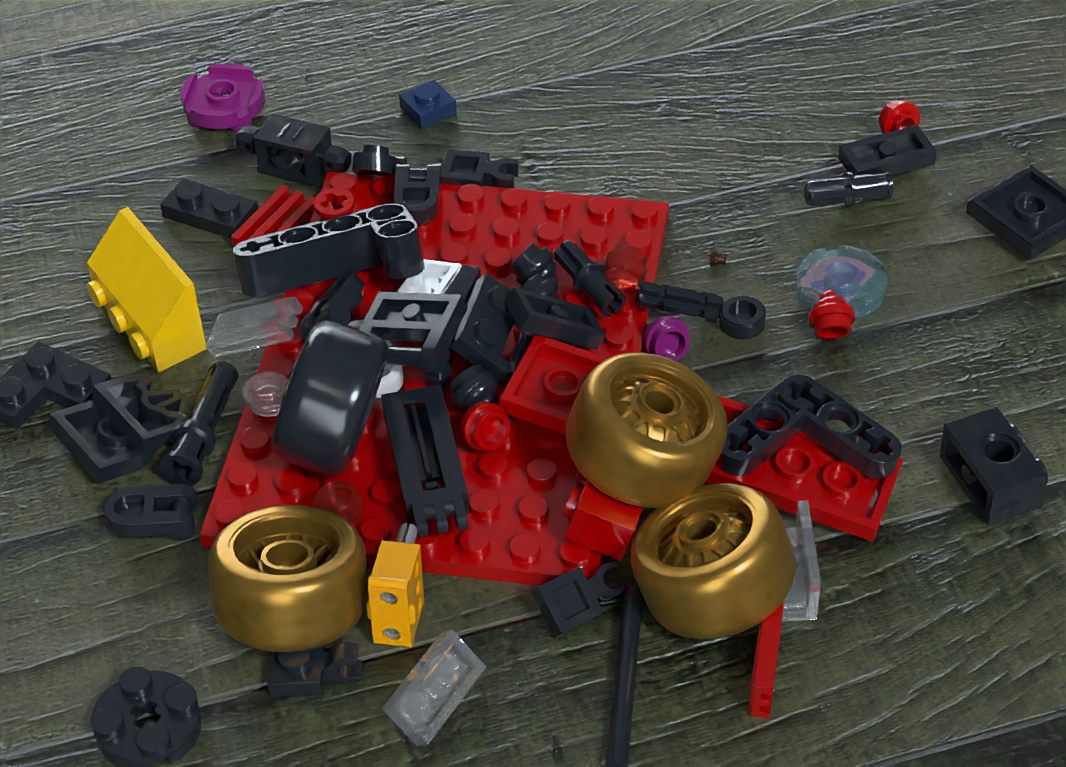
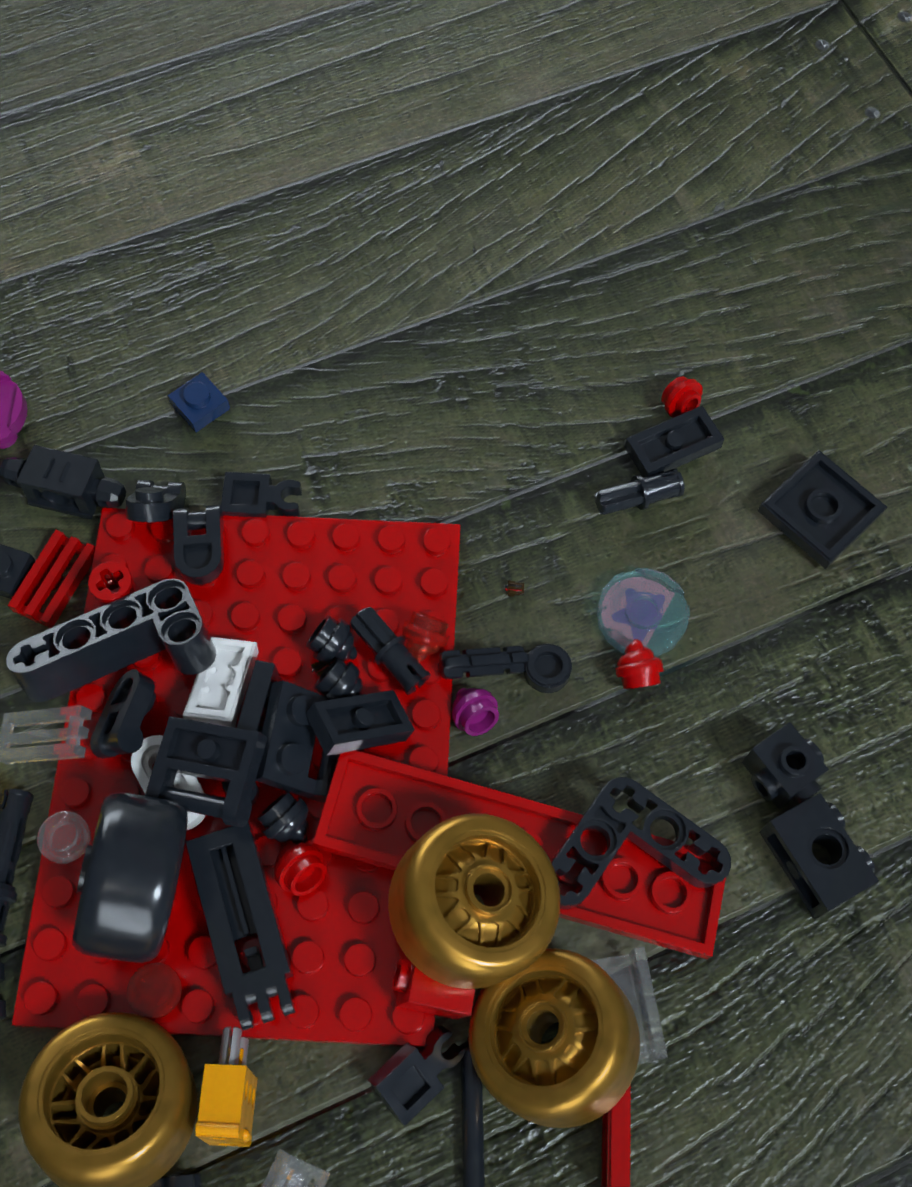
camera: 10 degrees left, 20 degrees up
none -> black brick [742,722,829,809]

